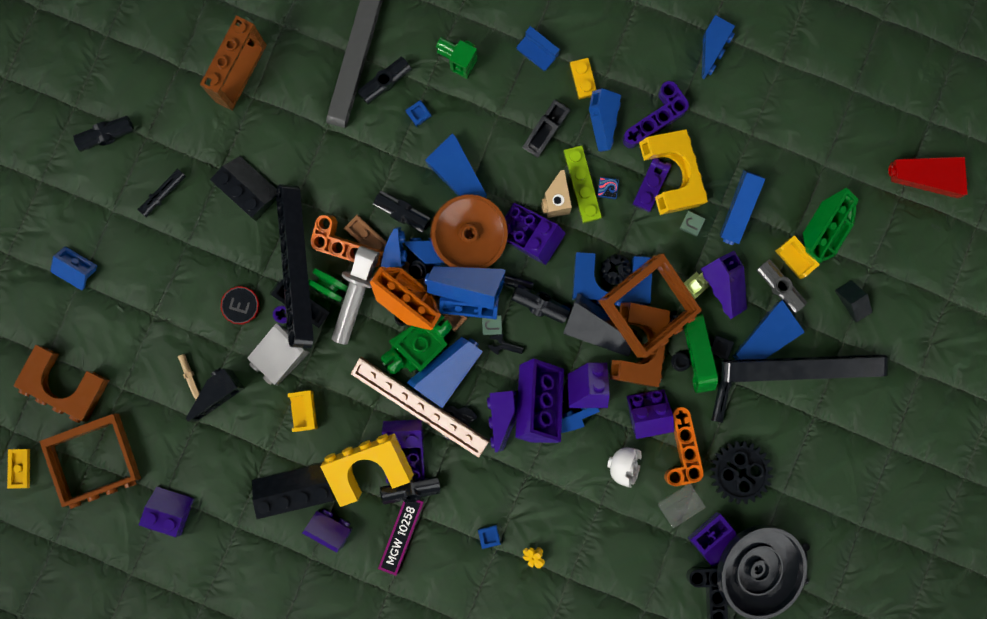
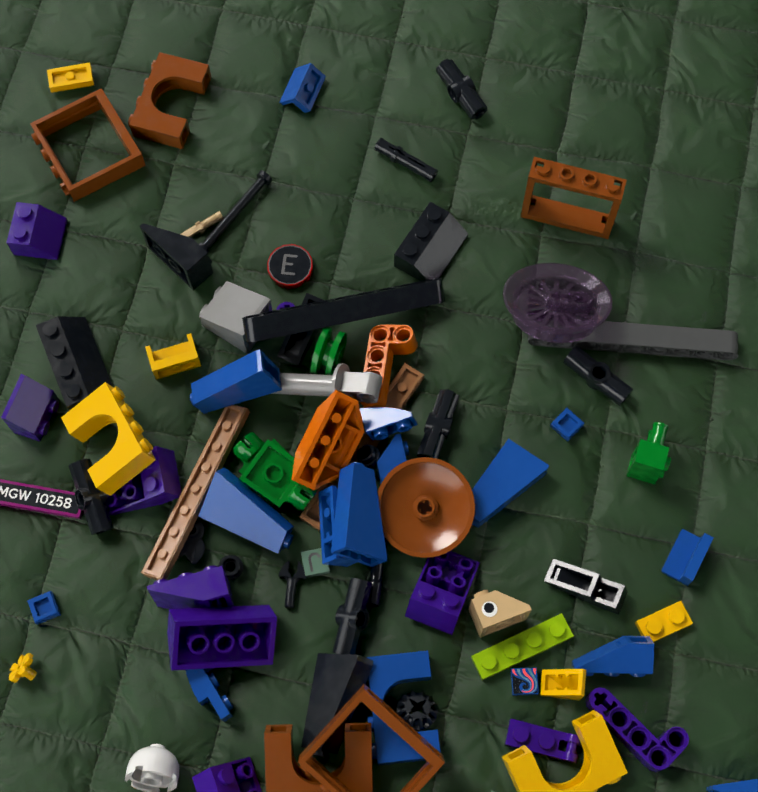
camera: 80 degrees right, 15 degrees down
dark purple slope [567,363,610,408] -> none
none -> blue slope [190,349,282,414]
none -> black bar [203,170,272,249]
none -> black plate [218,555,244,580]
none -> clear purple piece [503,263,612,343]
none -> yellow slope [540,669,586,701]

